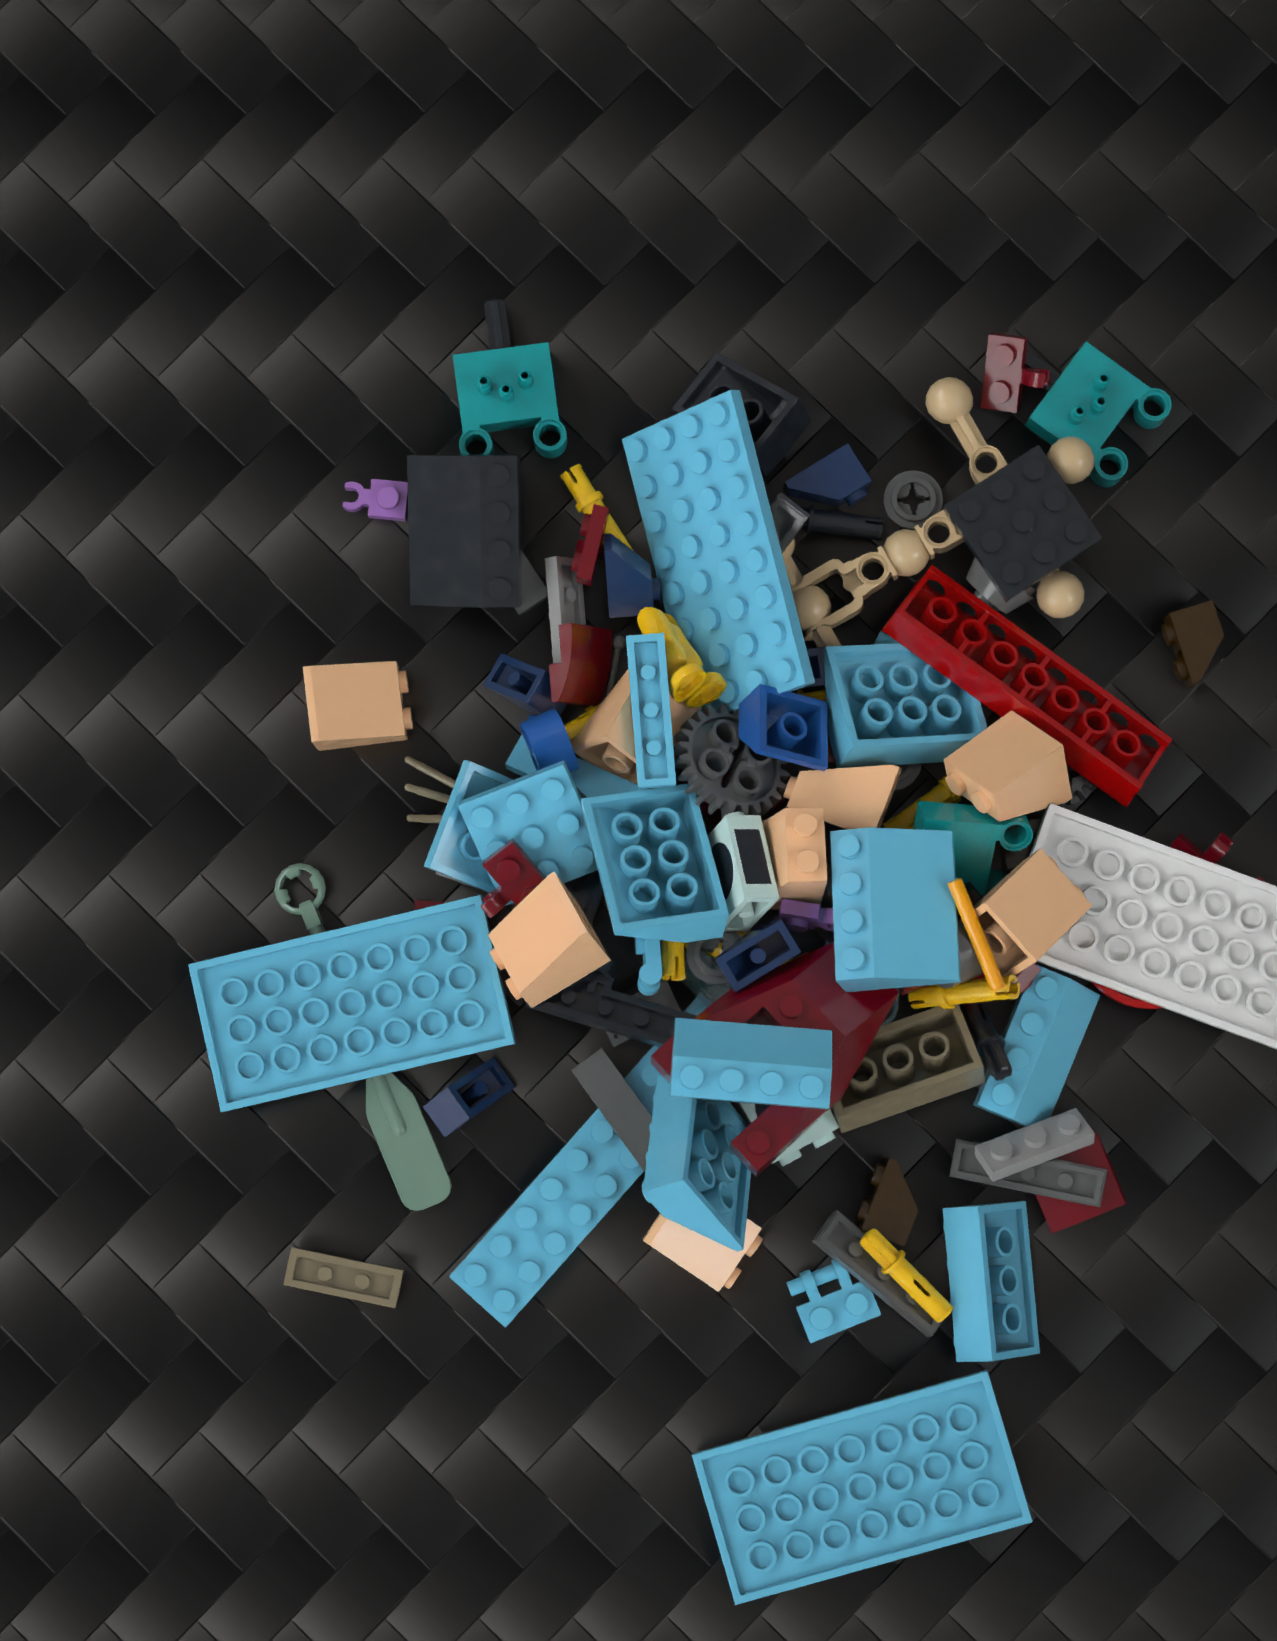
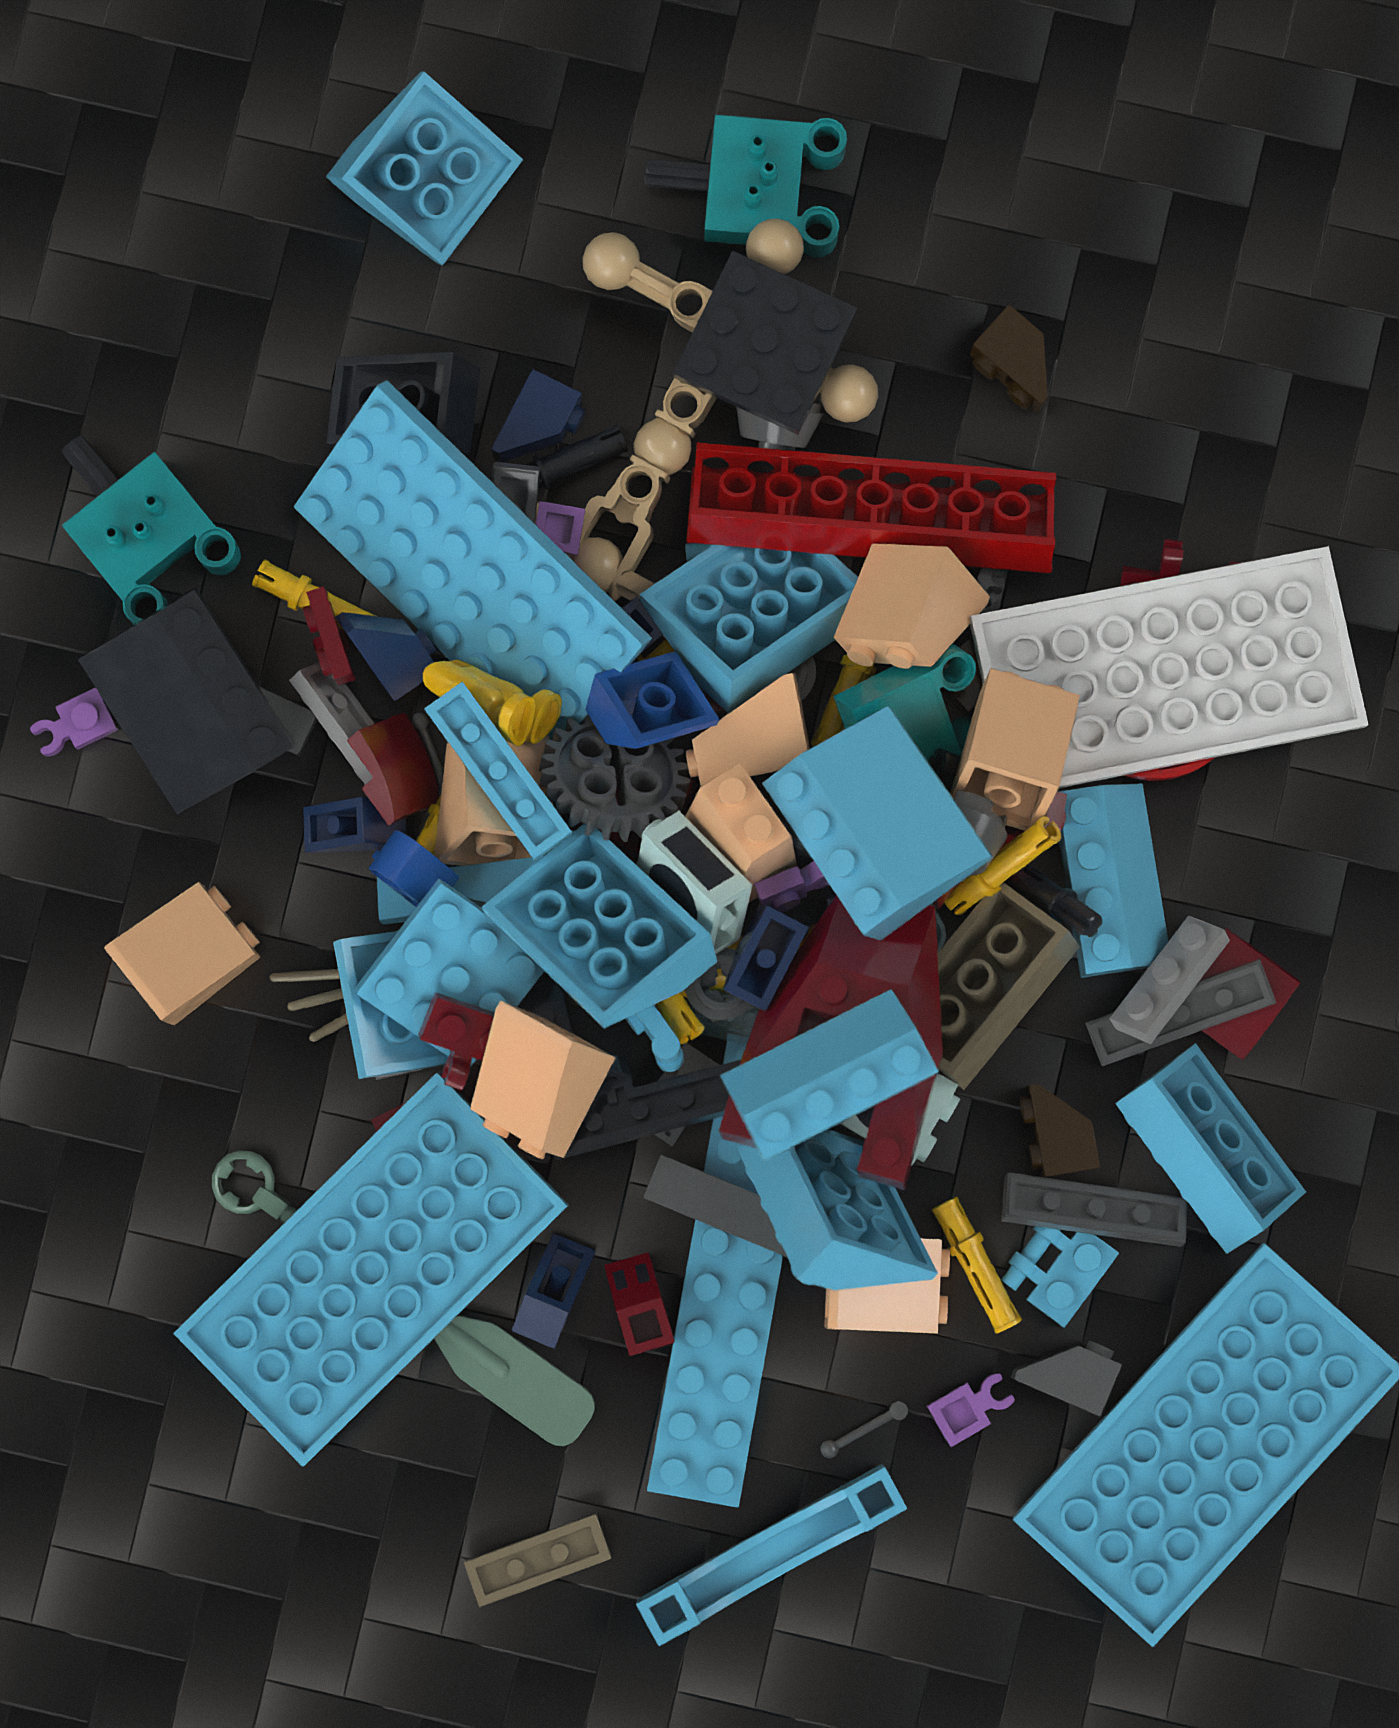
camera: 30 degrees left, 0 degrees up
yellow axle [860,1228,954,1323] -> none
dark grey gear [883,470,943,530] -> none
light orange bar [947,877,1005,991] -> none
plate [980,332,1050,413] -> none
none -> medium azure slope [326,71,523,265]
none -> medium lavender plate [536,501,586,555]
none -> dark red slope [604,1252,675,1356]
none -> medium azure arch [636,1464,907,1646]
none -> dark grey hinge [821,1401,908,1458]
none -> medium lavender plate [927,1373,1015,1447]
none -> yellow pin [931,1196,1022,1334]
none -> dark grey slope [1010,1341,1122,1416]

